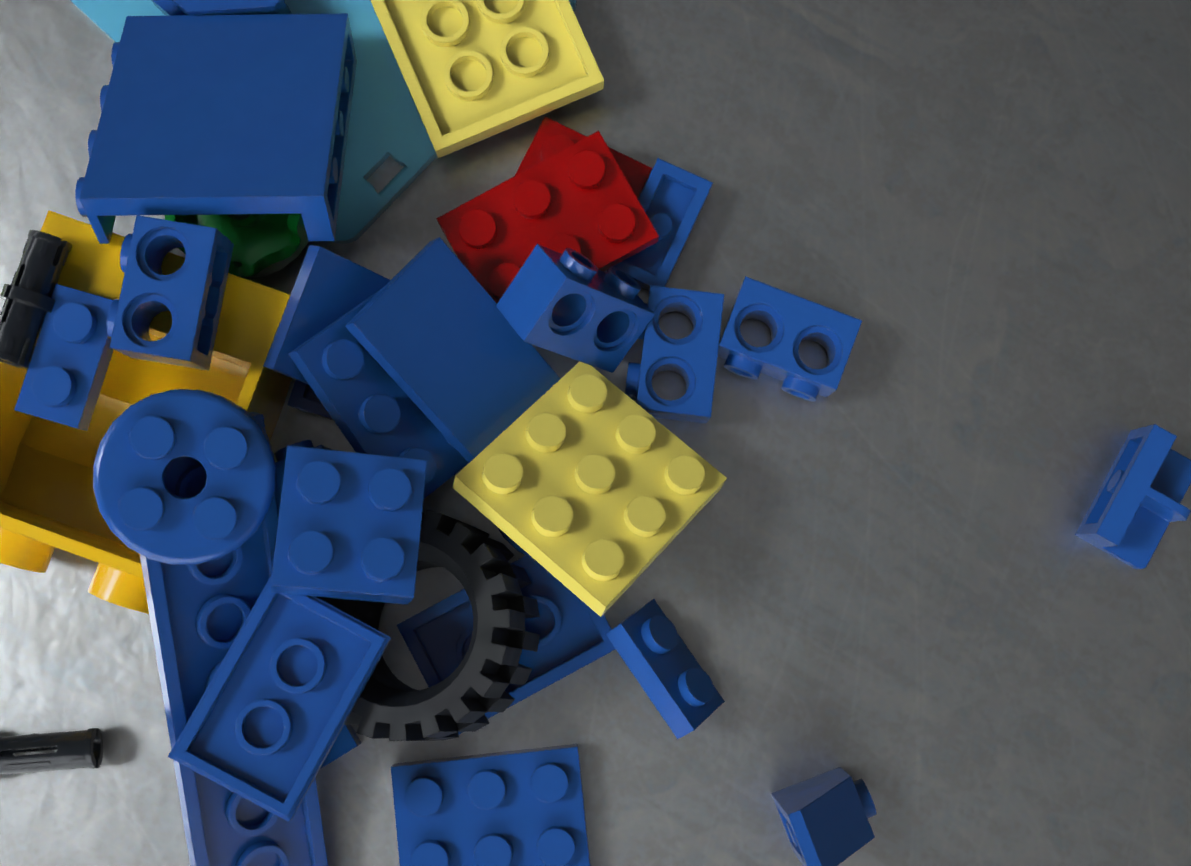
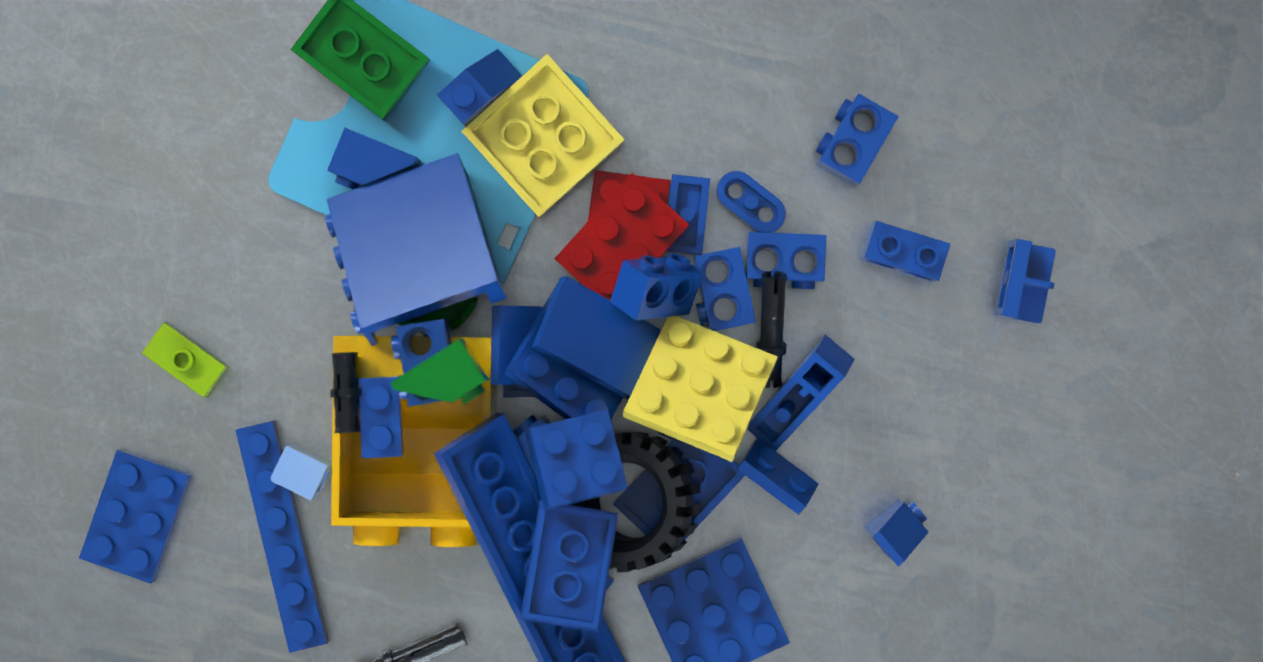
camera: 20 degrees left, 5 degrees up
blue plate [93,389,277,565] -> none
none -> green slope [390,339,490,404]
none -> blue plate [716,171,786,233]
none -> blue slope [747,334,855,451]
none -> black pin [756,271,787,388]
none -> blue brick [815,93,899,187]
none -> blue brick [859,221,950,282]

